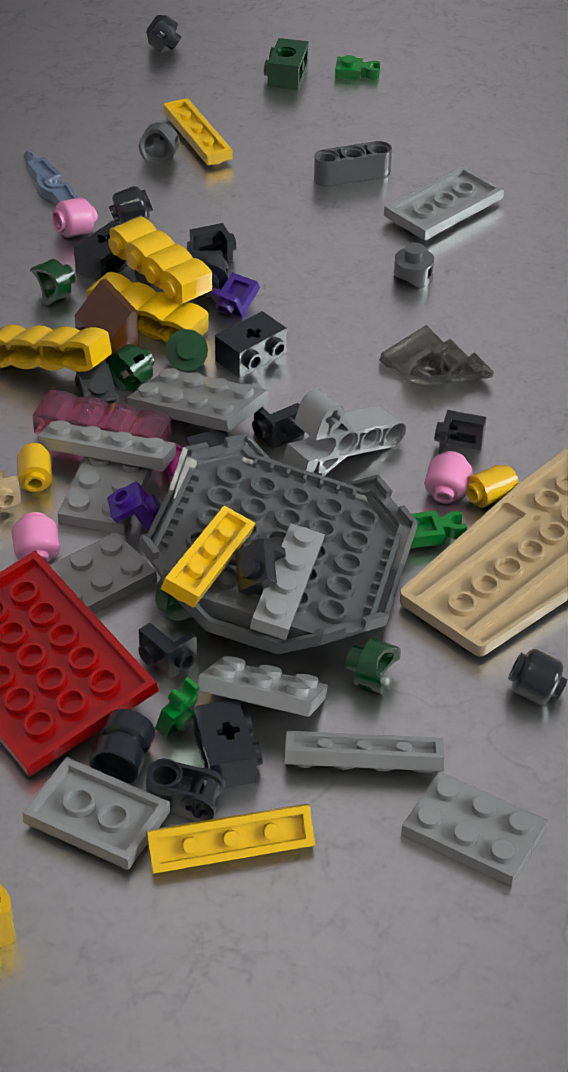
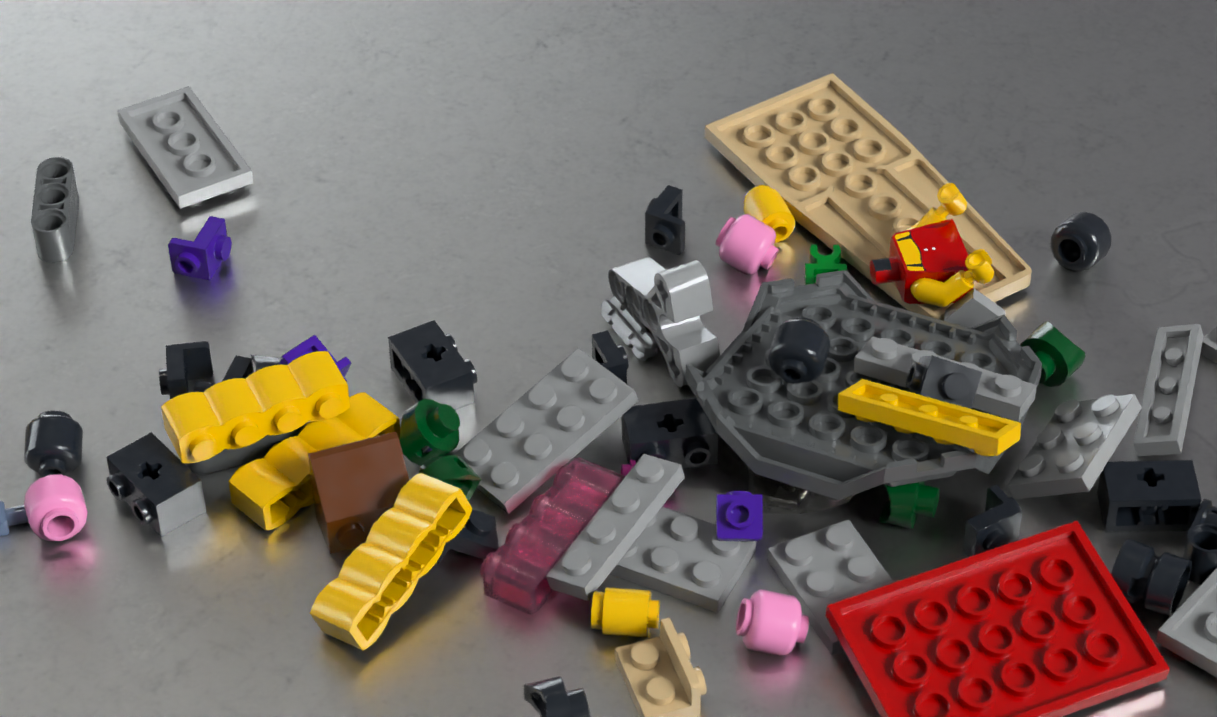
camera: 75 degrees left, 0 degrees up
dark green piece [30,259,76,305] -> none
green plate [155,676,200,738] -> none
clear smoke slope [379,325,494,385] -> none
dark grey piece [394,243,434,288] -> none
none -> dark purple bracket [168,216,232,281]
none -> black head [768,318,830,384]
none -> torso [870,183,994,307]
none -> light grey tile [944,288,1005,328]

